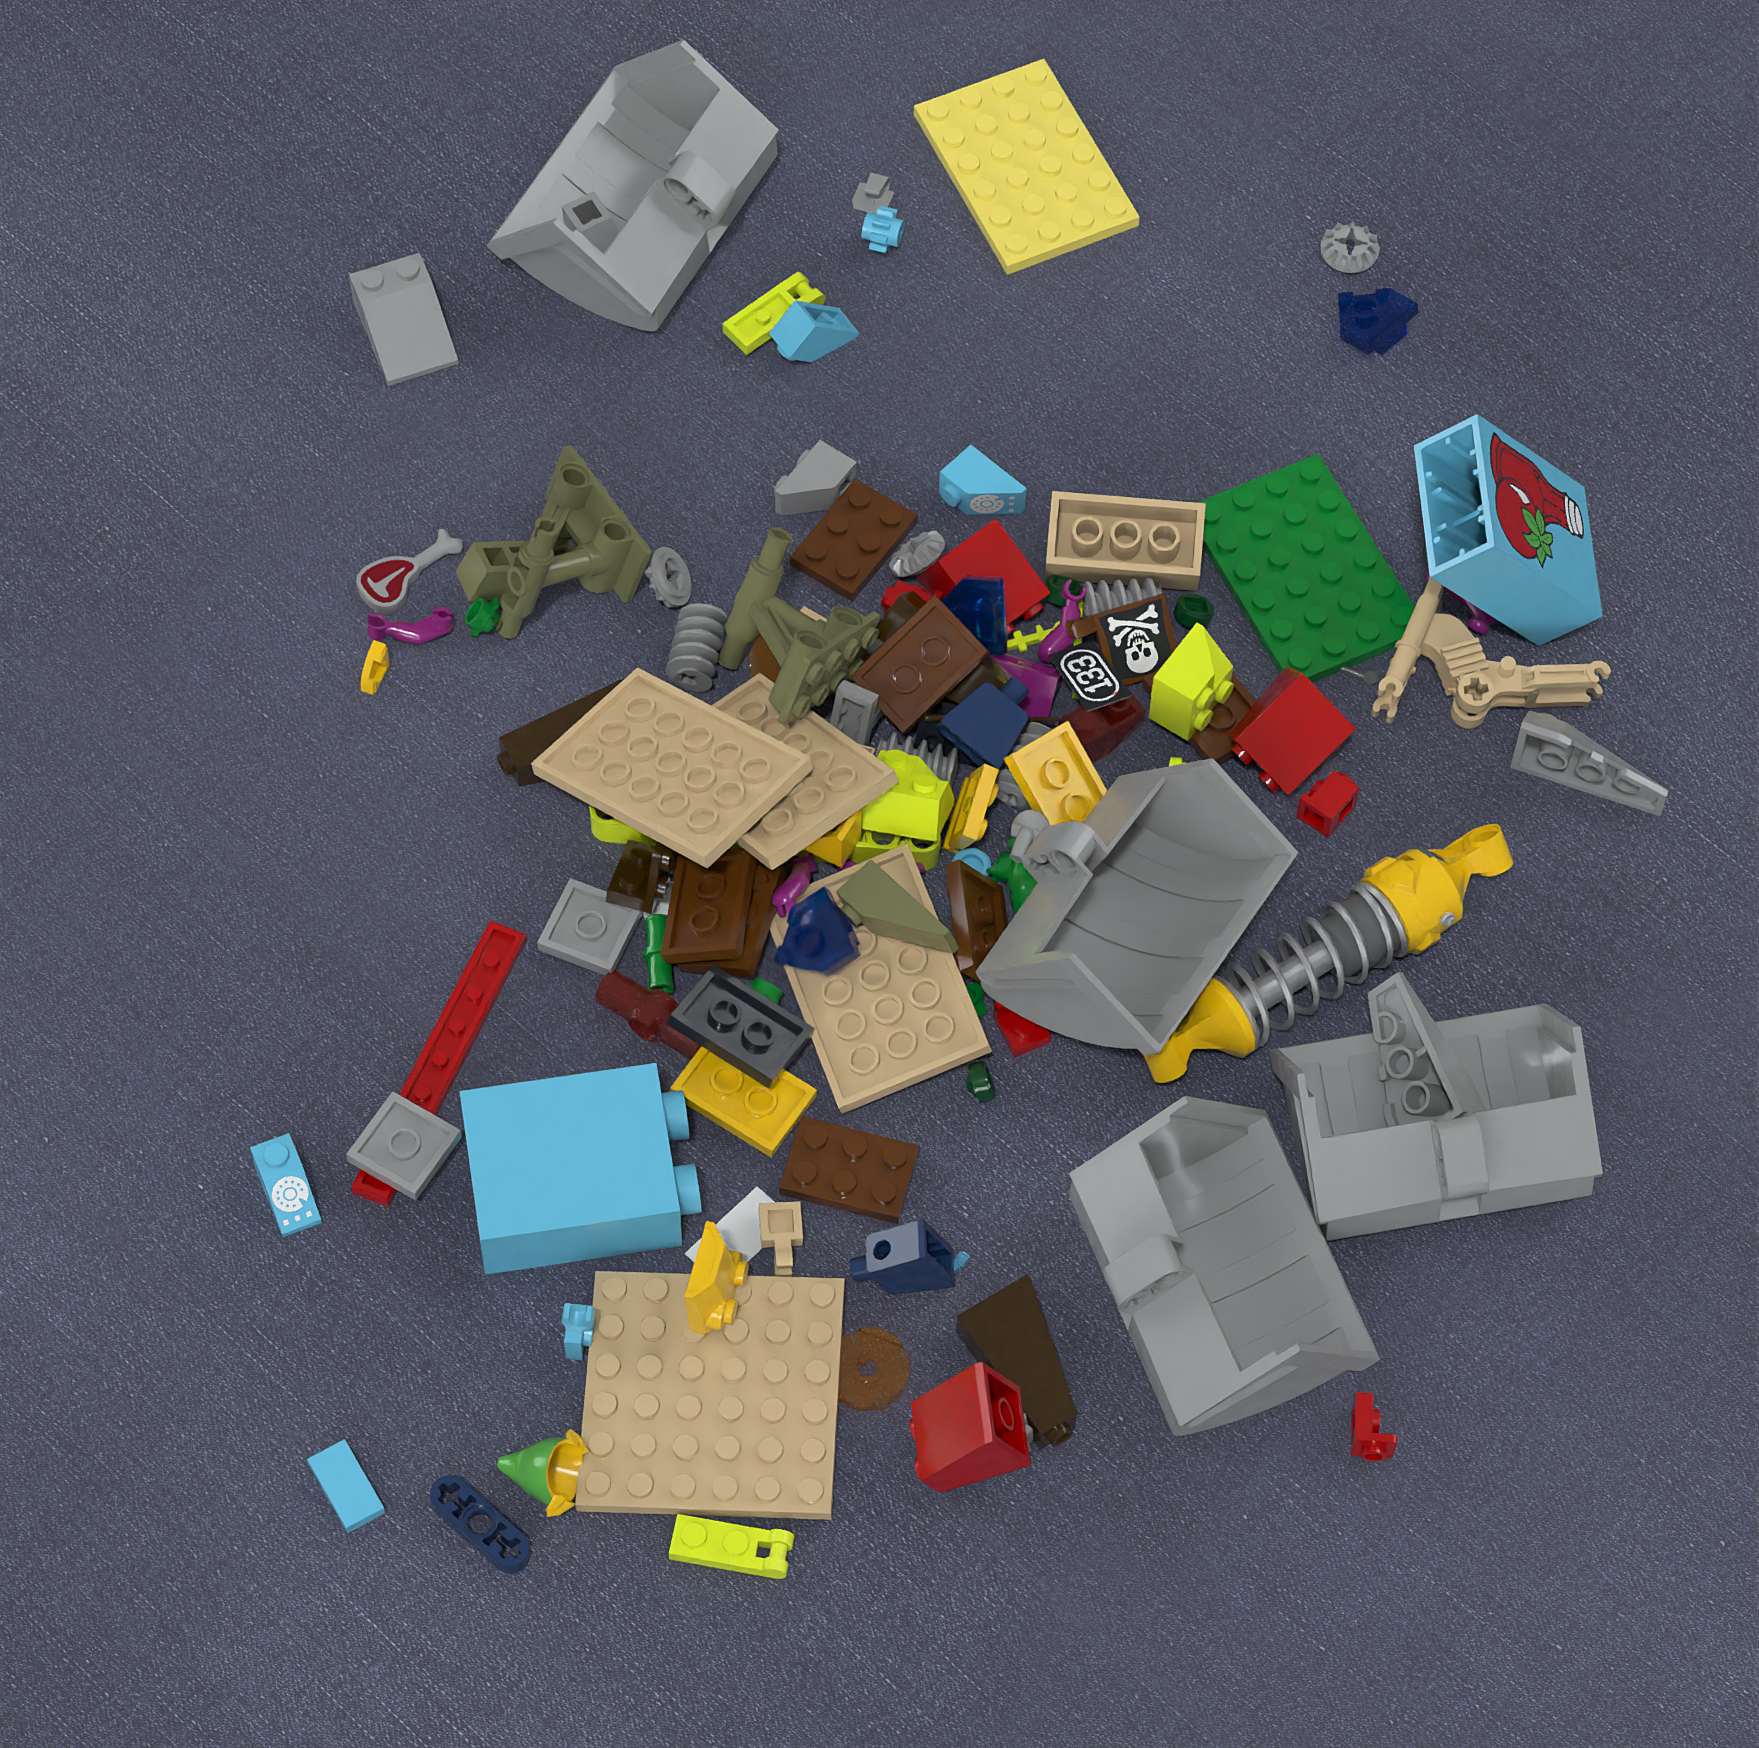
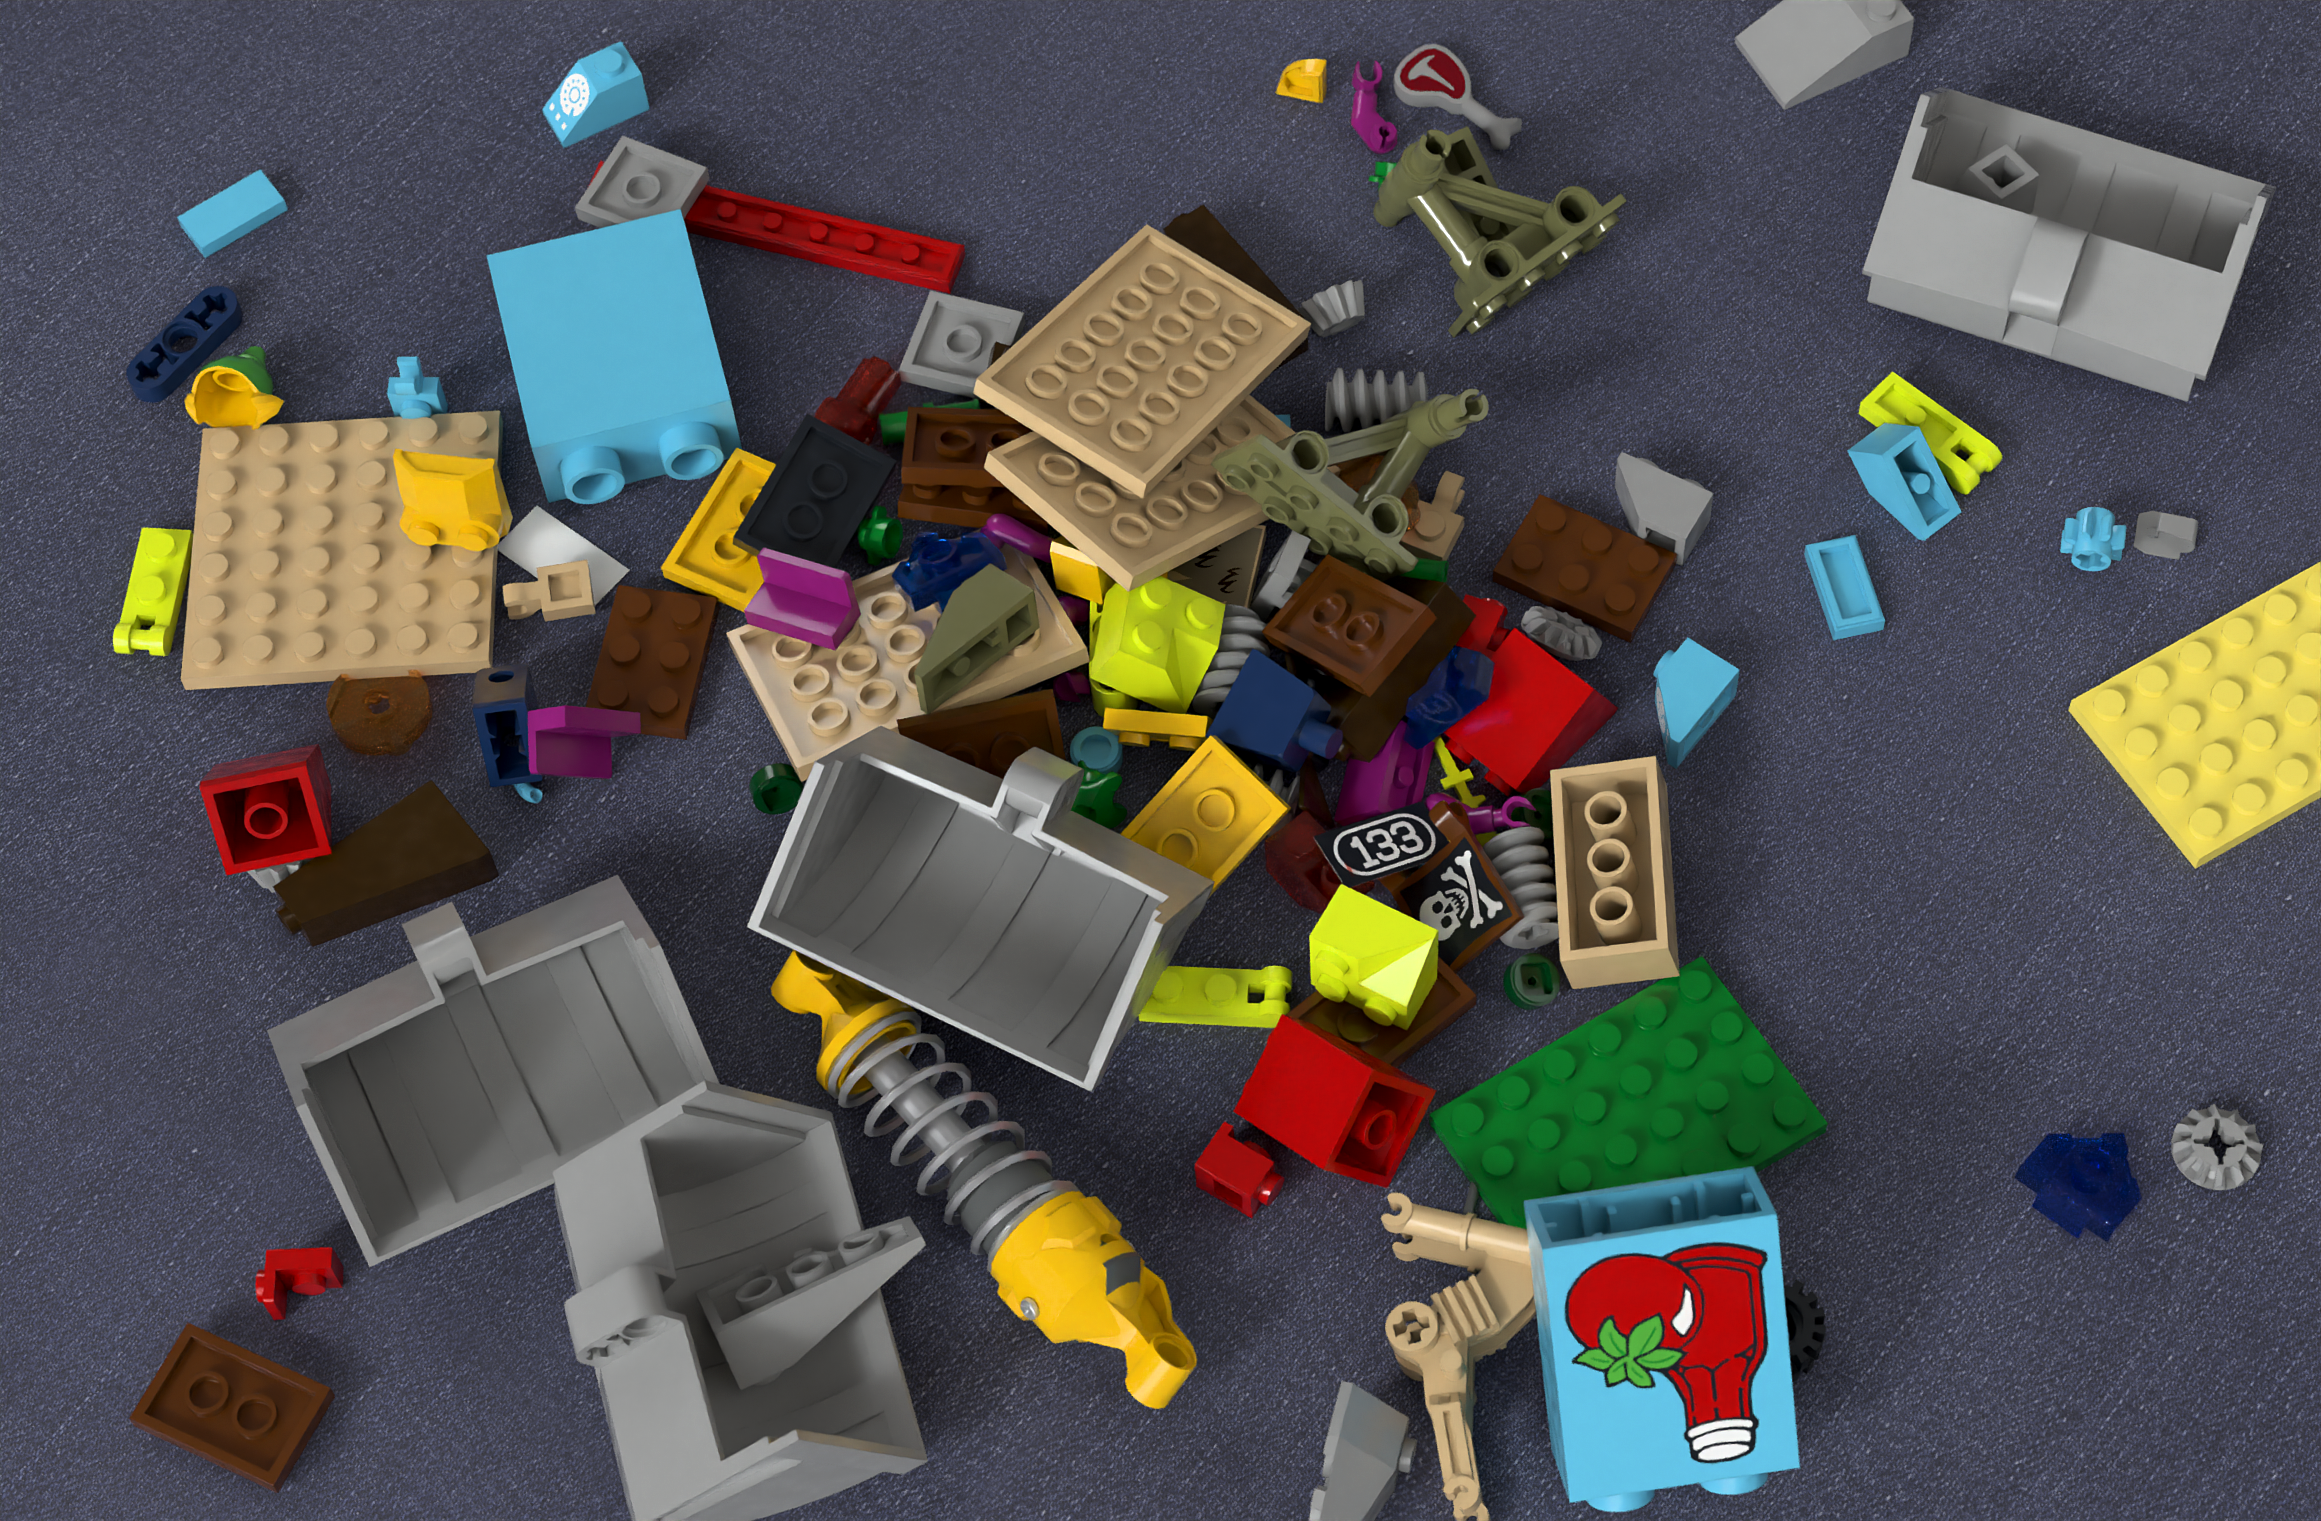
camera: 90 degrees right, 0 degrees up
light grey gear [645,547,692,608] -> none
light grey plate [1009,810,1050,863] -> none
none -> reddish brown plate [129,1323,335,1493]
none -> magenta panel [528,705,641,780]
none -> magenta panel [744,548,861,651]
none -> light grey piece [1297,280,1365,337]
none -> medium azure tile [1804,535,1885,640]

